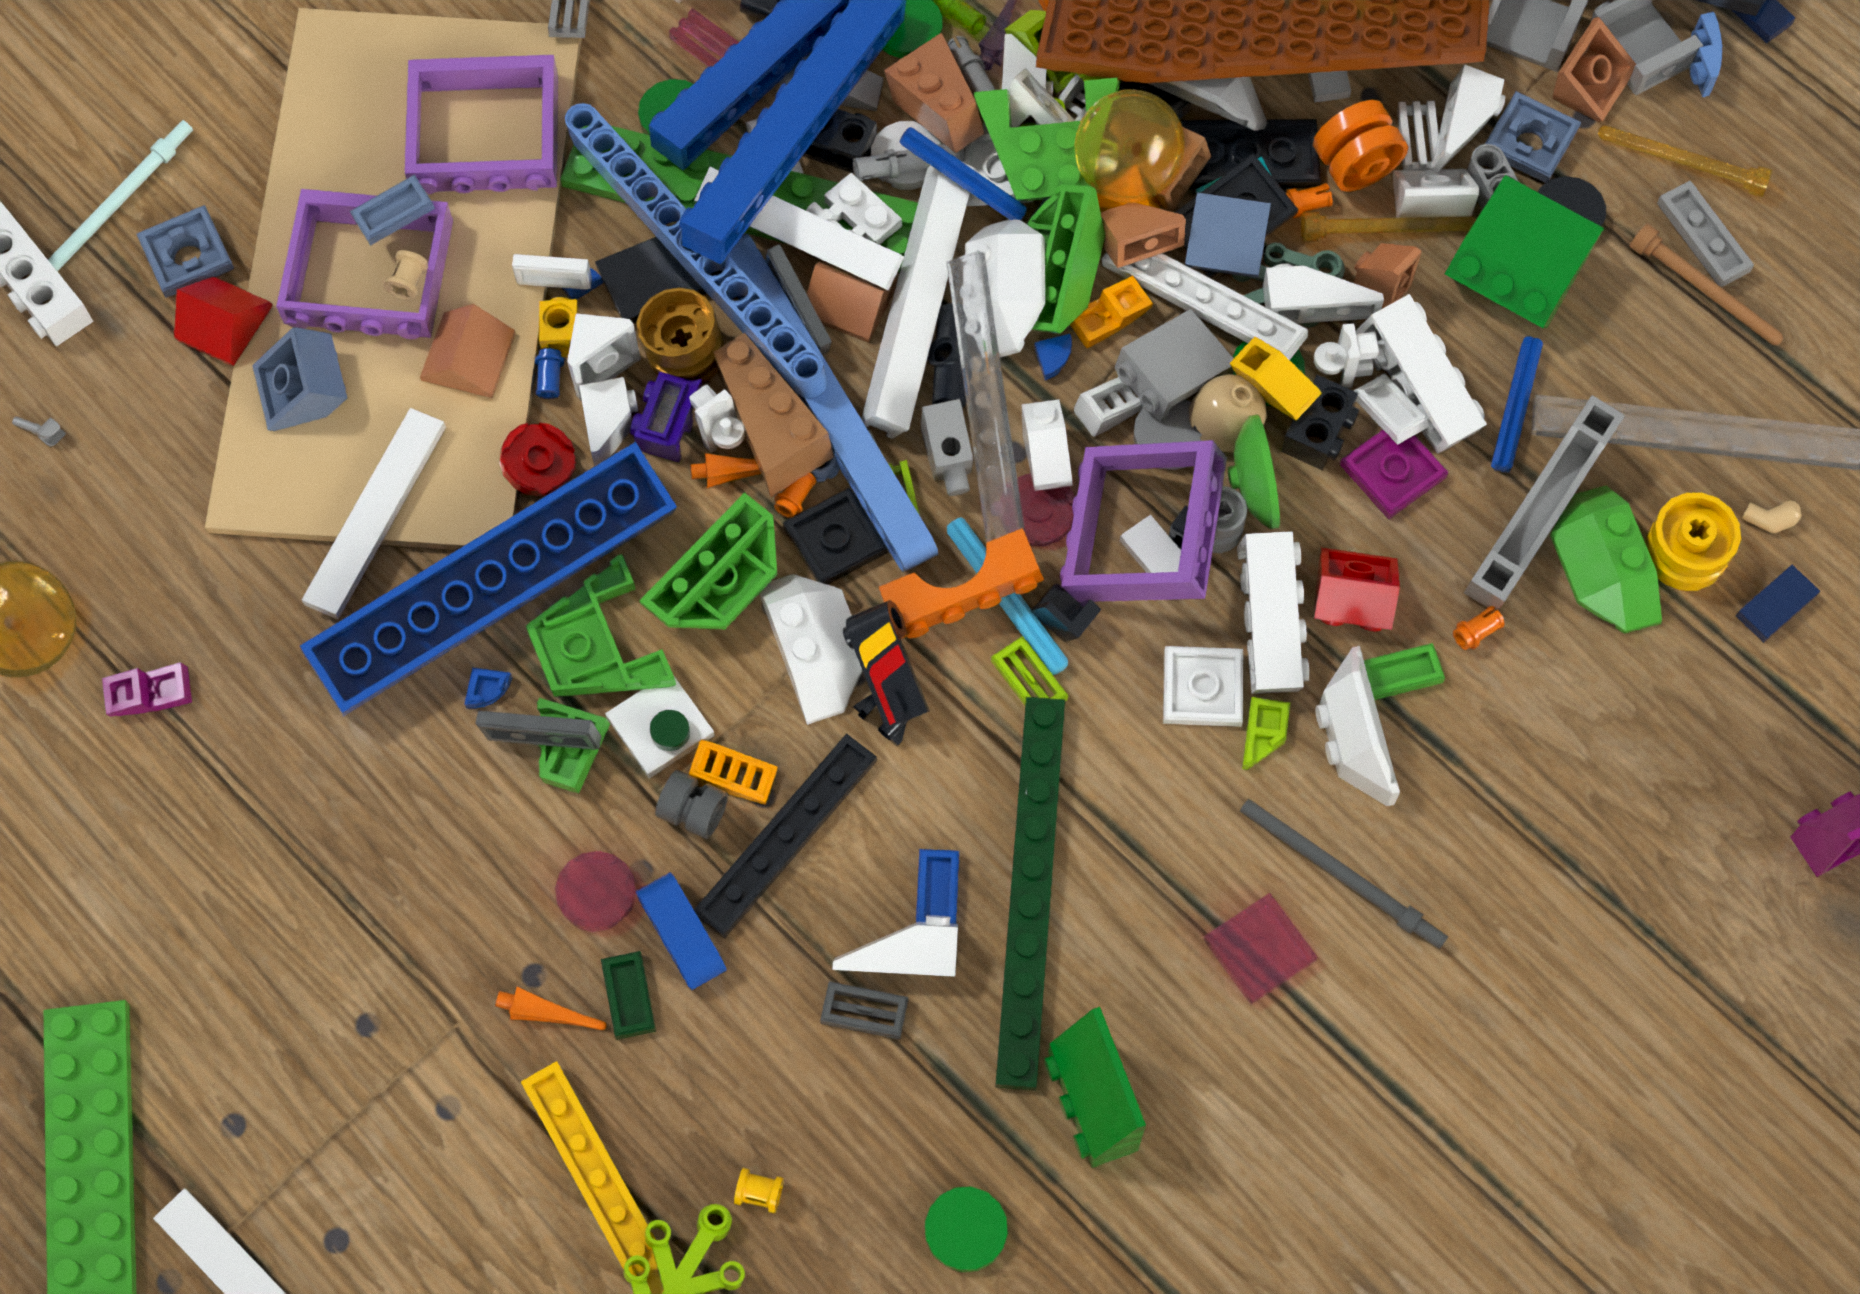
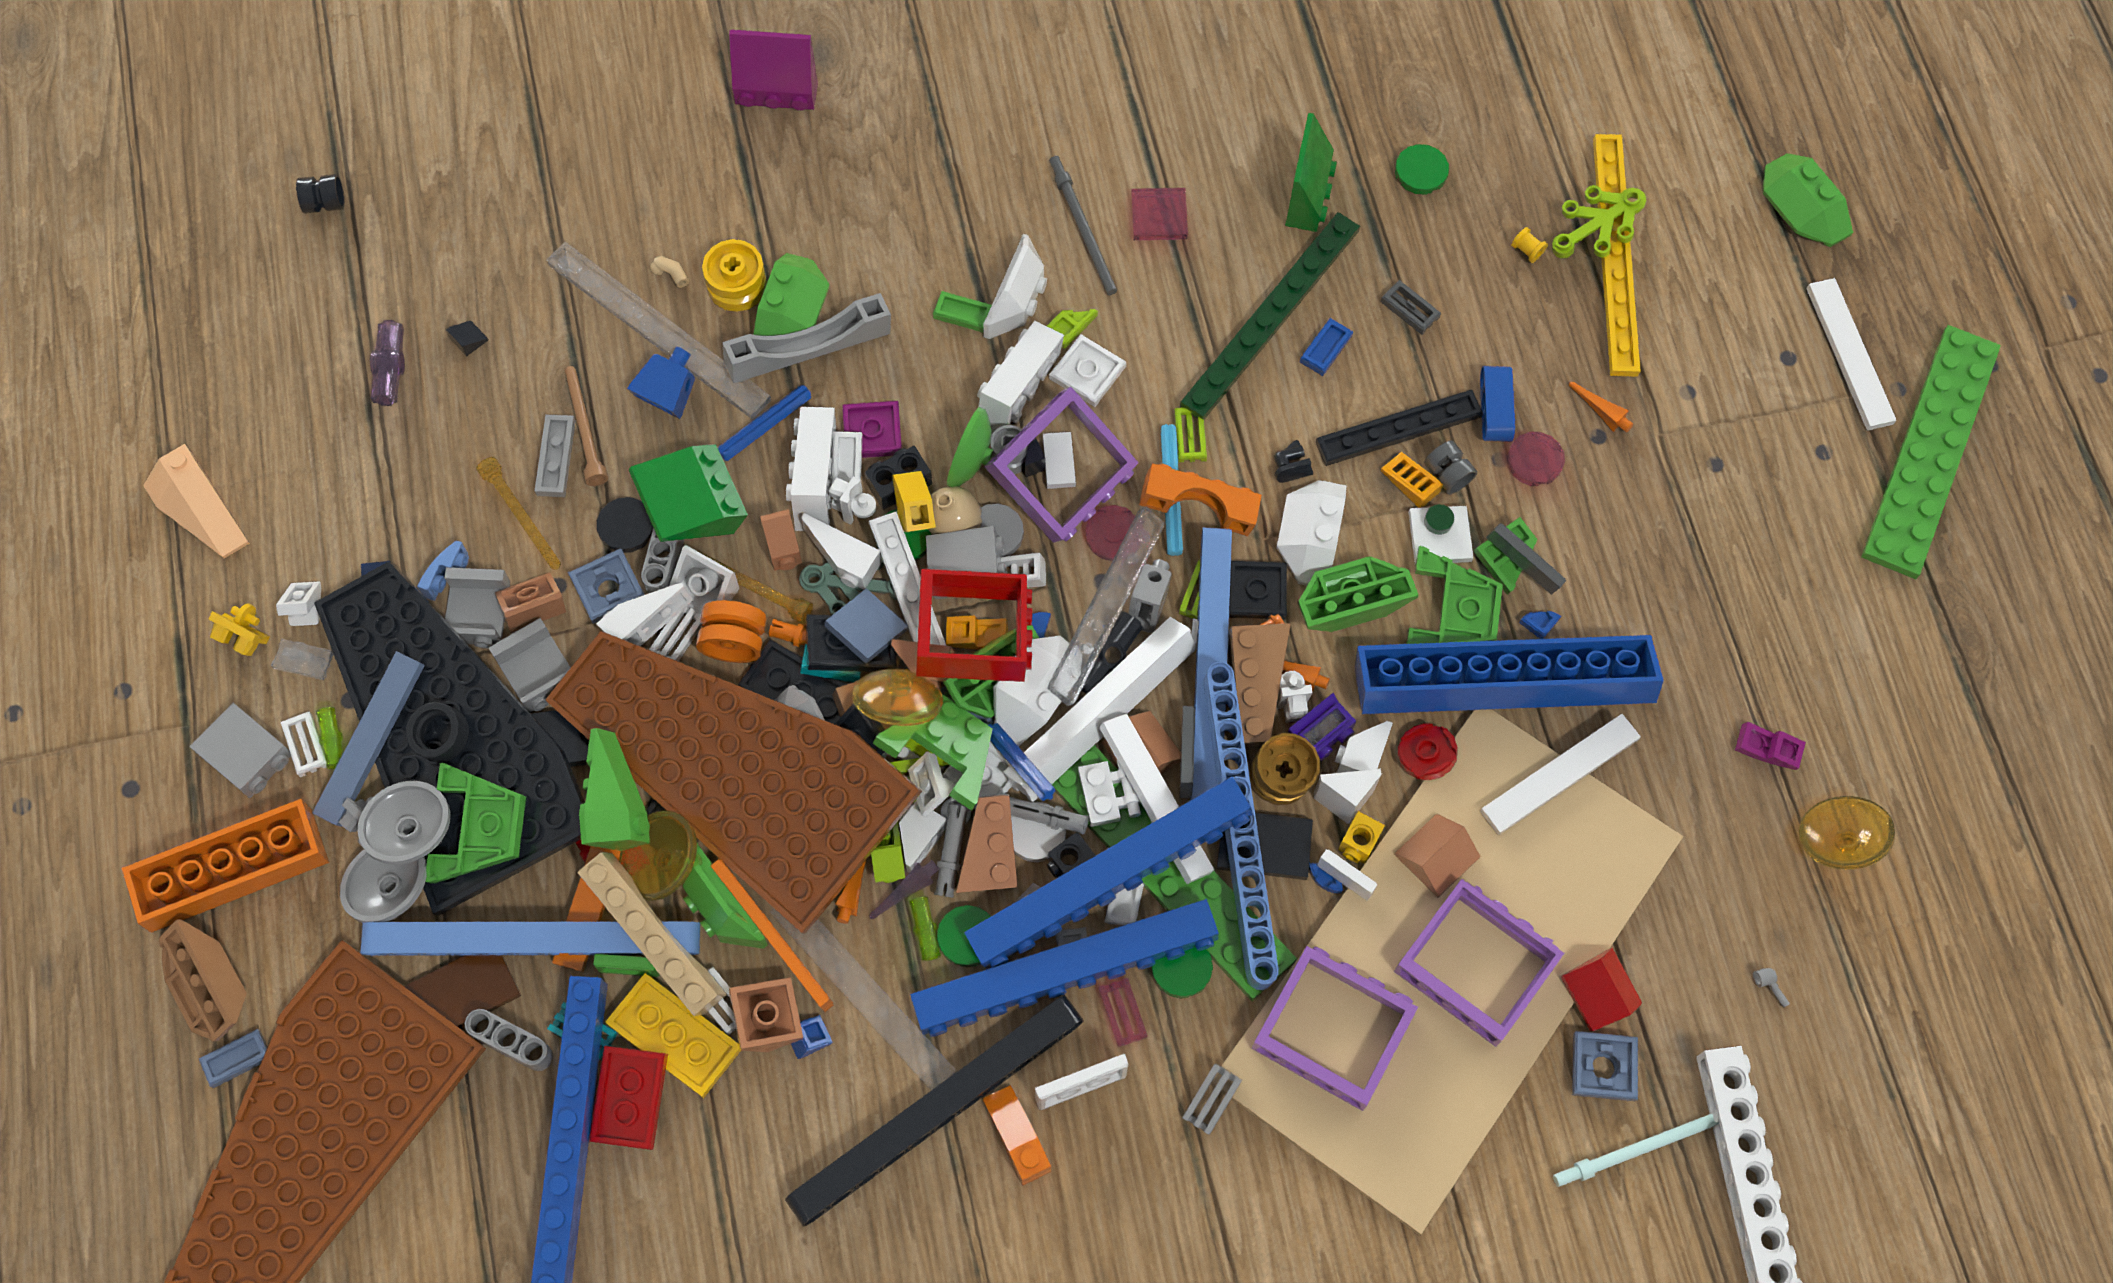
camera: 150 degrees left, 0 degrees up
sand blue slope [252,327,347,431] -> none
sand blue tile [350,175,435,246] -> none
tan bush [384,250,428,300] -> none
blue pin [535,348,565,399] -> none
dark green tile [601,951,656,1040] -> none
white slope [832,915,958,977] -> none
black door [843,600,930,729] -> none
white slope [1022,399,1072,491] -> none
black panel [1031,584,1102,642] -> none
slope [1314,547,1400,632] -> none
orange pin [1453,606,1505,650] -> none
dark blue tile [1736,564,1820,643] -> none
none -> blue torso [627,346,695,419]
none -> red window [916,569,1032,682]

